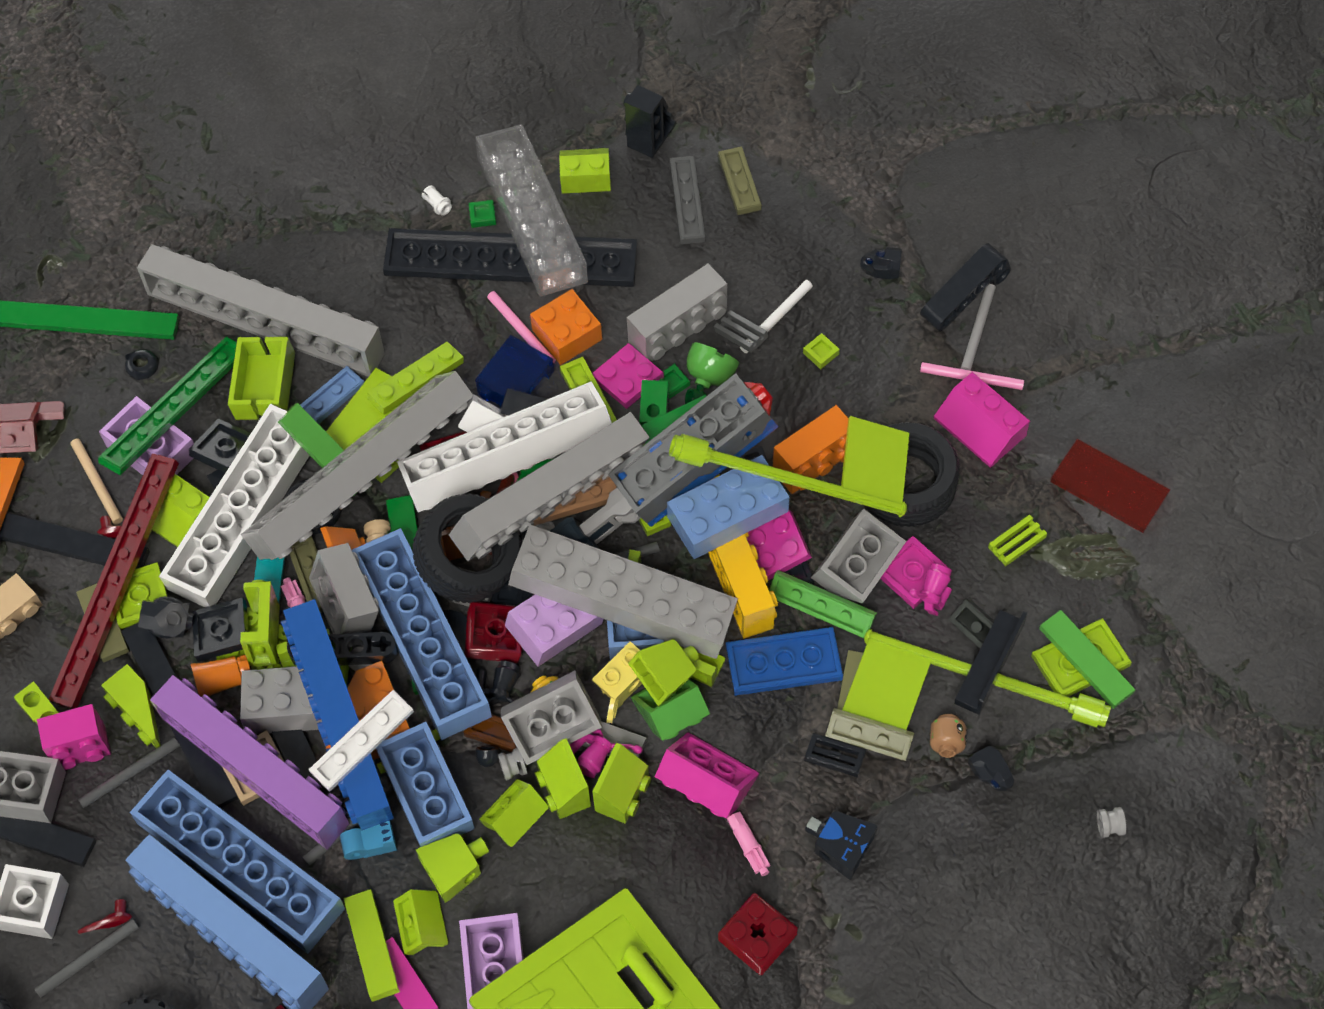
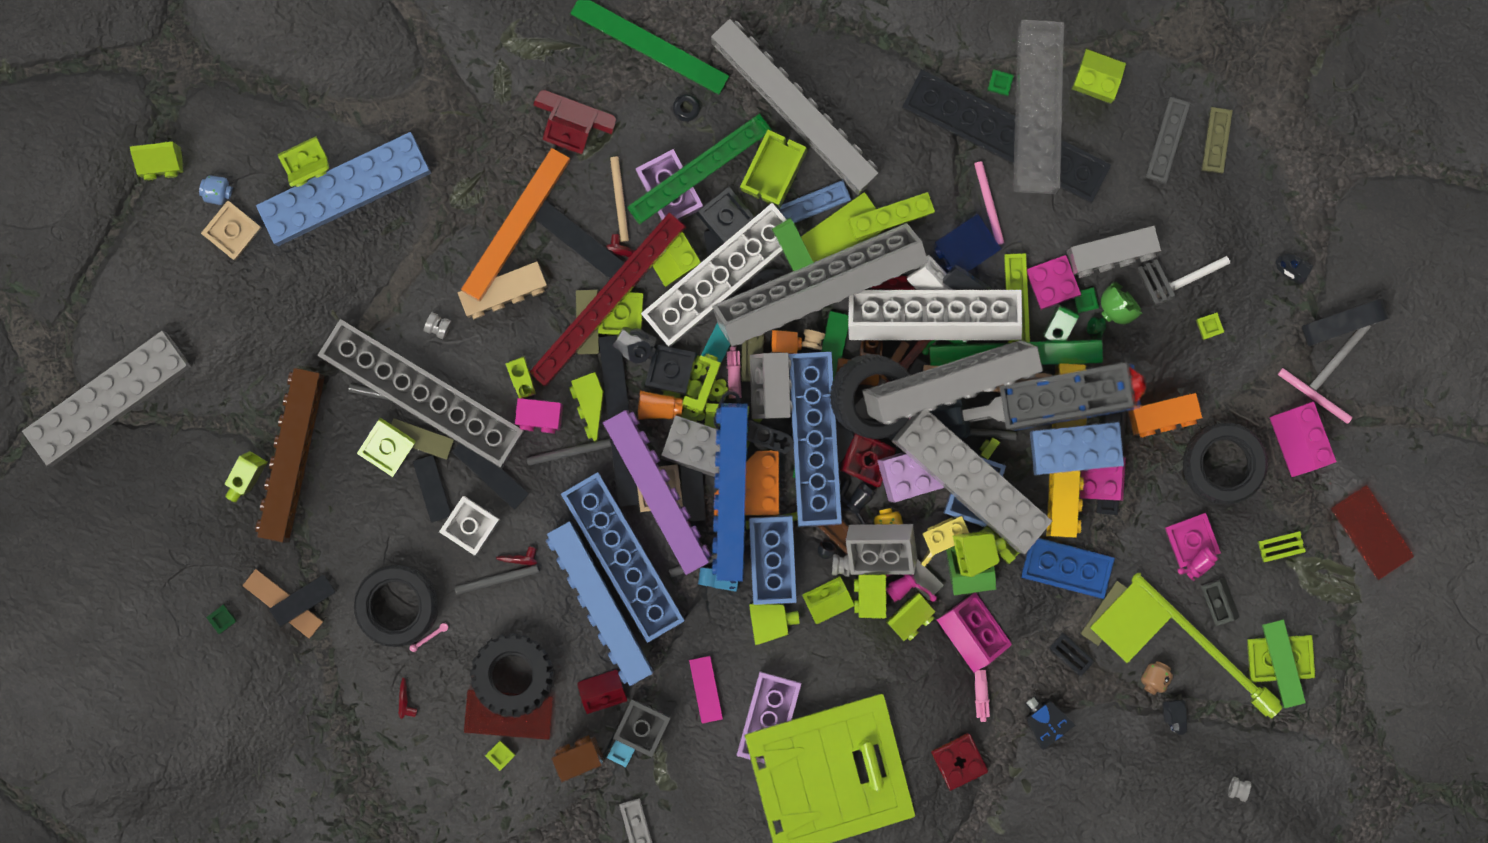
camera: 20 degrees right, 25 degrees up
white tile [309,690,414,792] -> none
lime tile [344,889,400,1002] -> none
lime panel [393,889,448,955] -> none
white pin [422,185,452,215] -> none
orange brick [530,289,602,365] -> none
black wedge [623,85,677,158] -> none
lime flag [669,416,909,517] -> none
bright green tile [769,570,877,638] -> none
light grey slope [811,509,906,603] -> none
tile [825,708,914,761] -> none
black panel [954,610,1028,715] -> none

